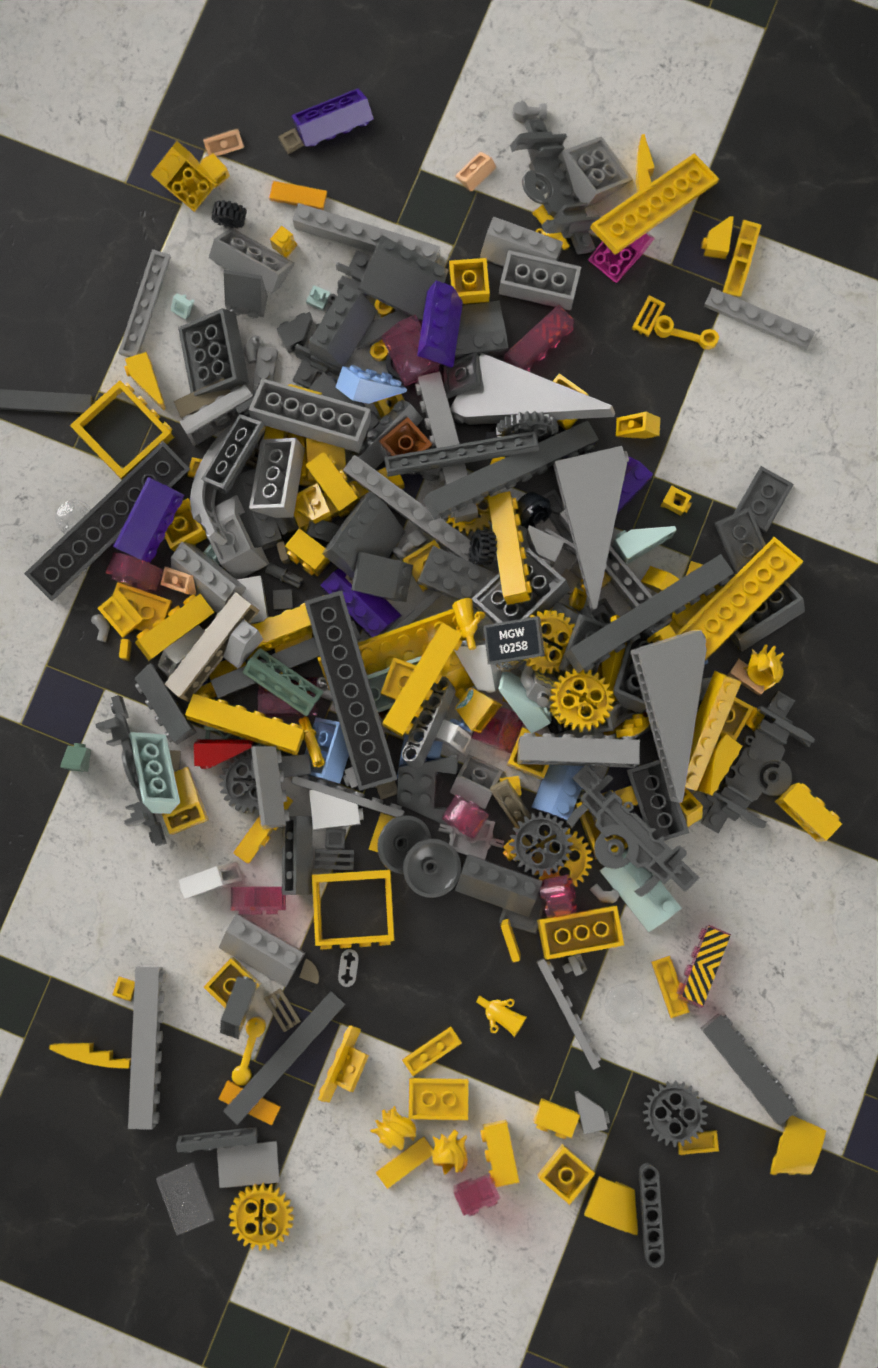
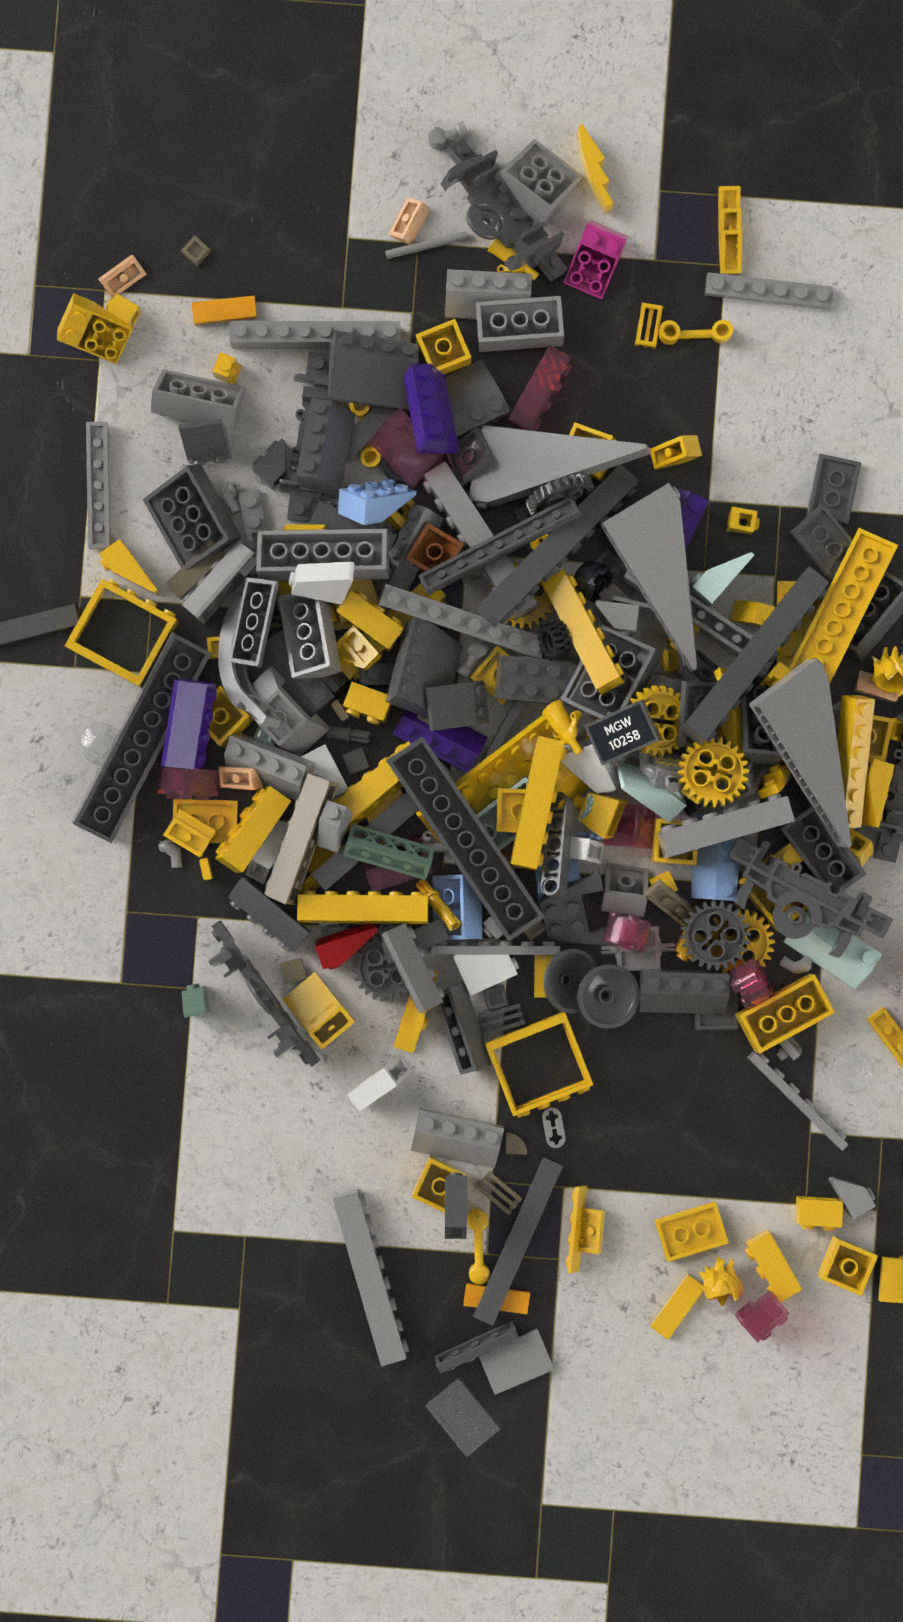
camera: 20 degrees left, 5 degrees up
yellow slope [50,1043,131,1068] -> none
yellow tile [112,976,135,1002] -> none
light aqua slope [129,732,180,814] -> none
light aqua tile [171,293,194,320] -> none
black tyre [211,200,247,229] -> none
yellow gear [229,1183,295,1251] -> none
clear pink brick [231,887,286,915] -> none
slope [291,89,374,147] -> none
light aqua tile [306,285,331,311] -> none
yellow hair [370,1106,416,1150] -> none
yellow tile [402,1026,462,1076] -> none
yellow piece [476,996,527,1037] -> none
yellow tile [501,919,521,962] -> none
yellow plate [590,153,719,255] -> none
yellow slope [702,216,734,259] -> none
none -> white slope [289,562,354,605]
none -> light grey bar [385,231,469,259]

